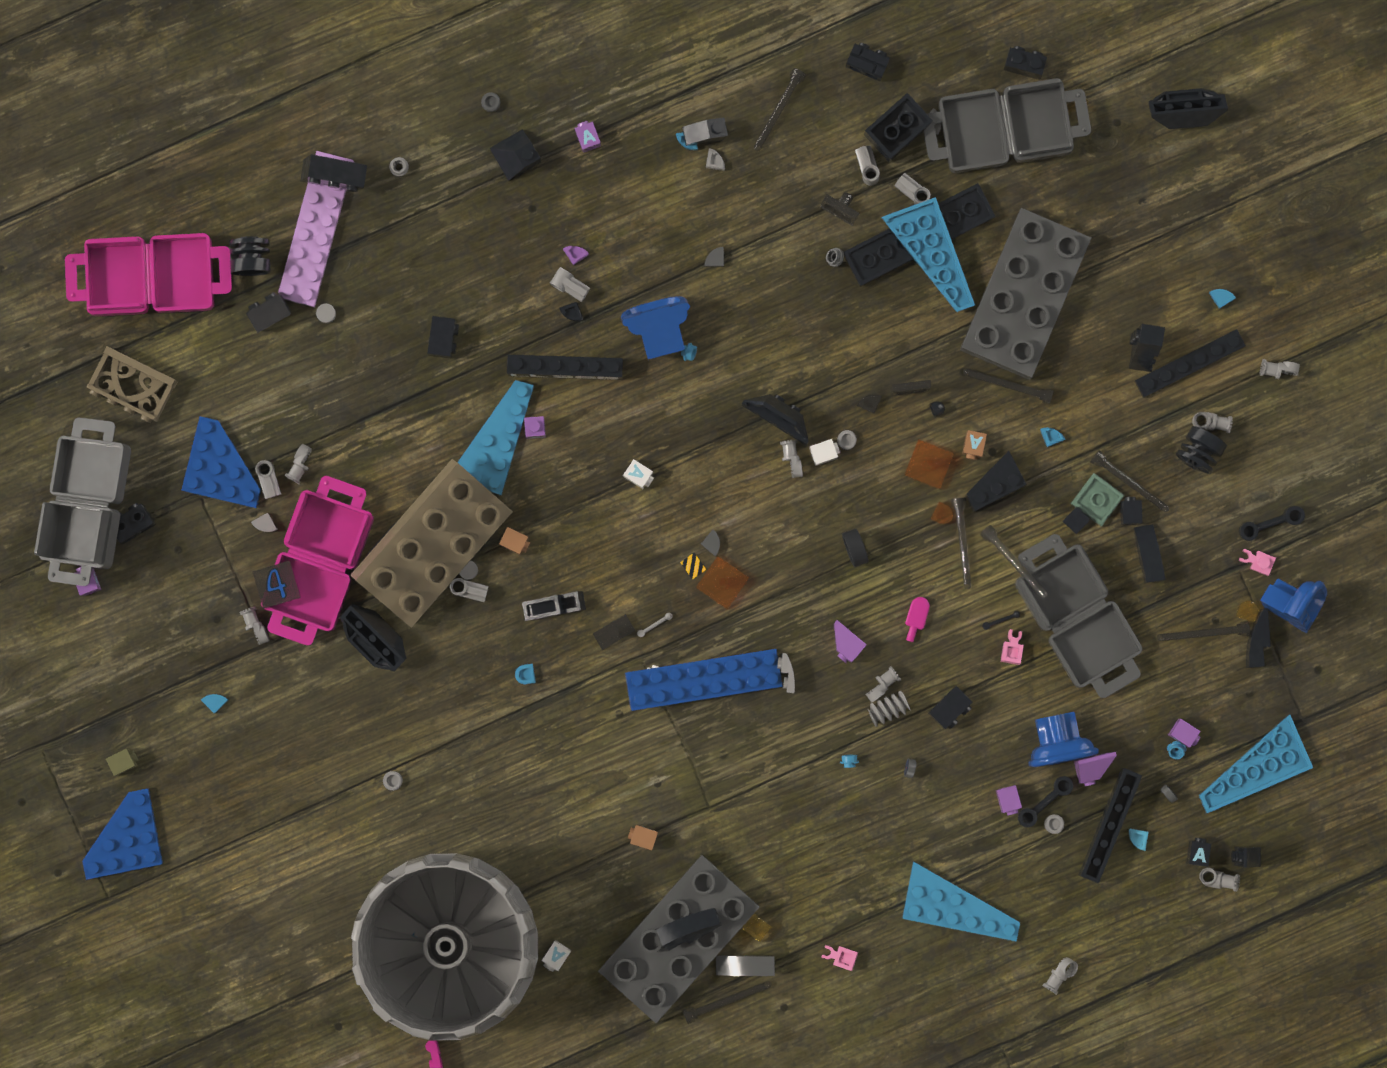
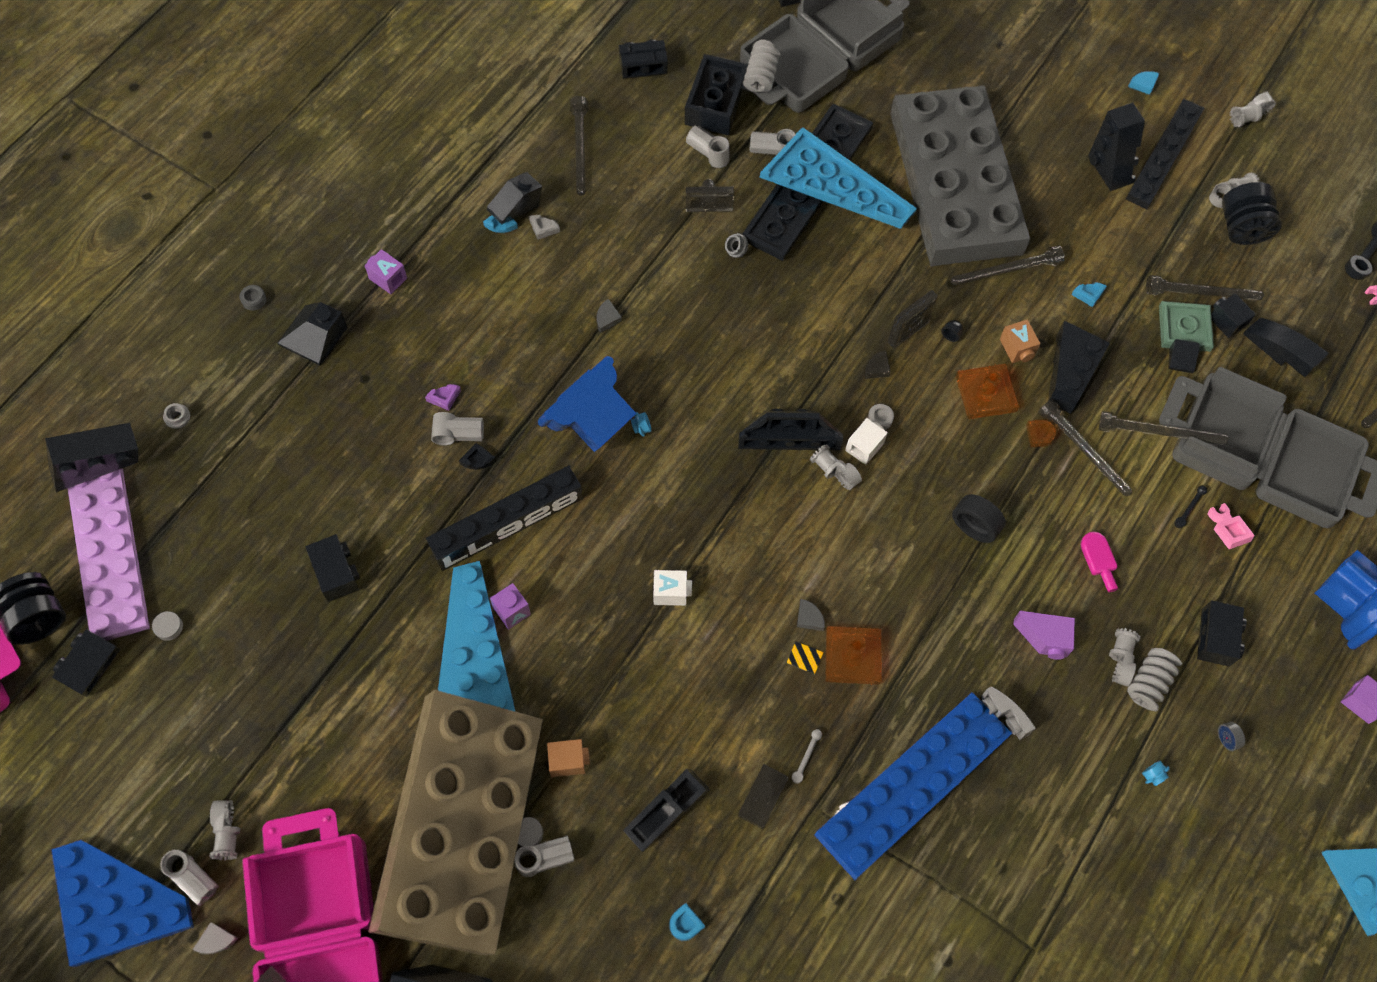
camera: 35 degrees left, 20 degrees down
none -> light grey piece [743,39,780,92]

